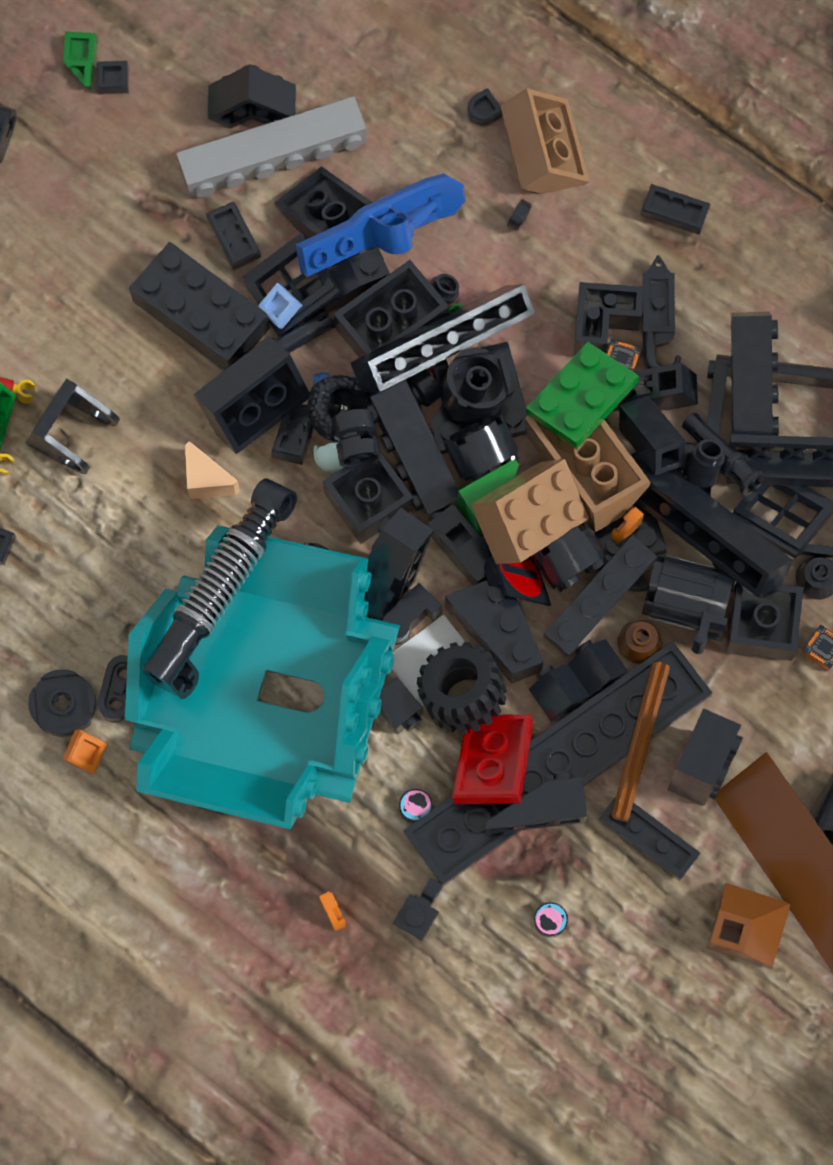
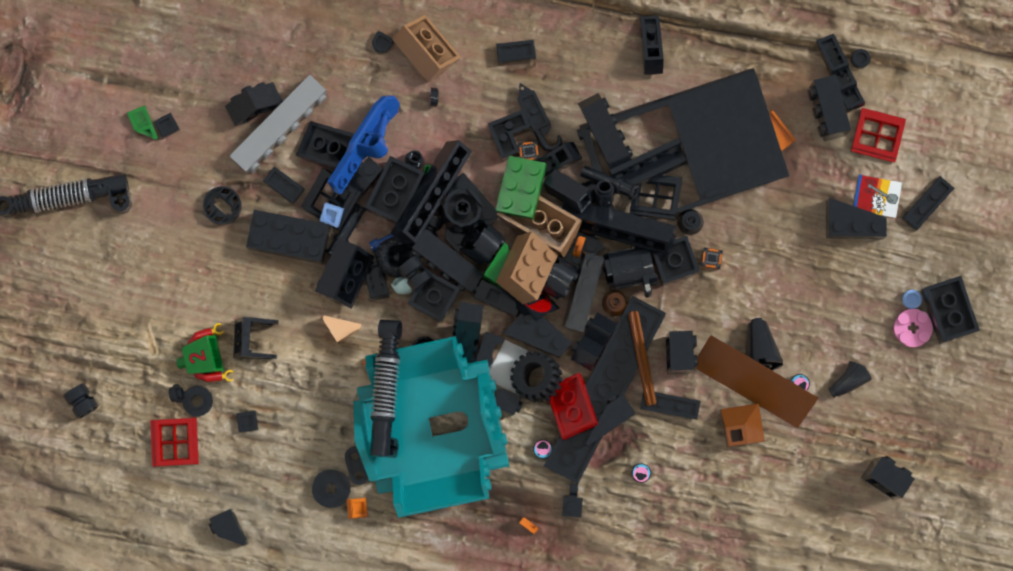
camera: 30 degrees left, 10 degrees up
none -> black piece [203,186,242,225]

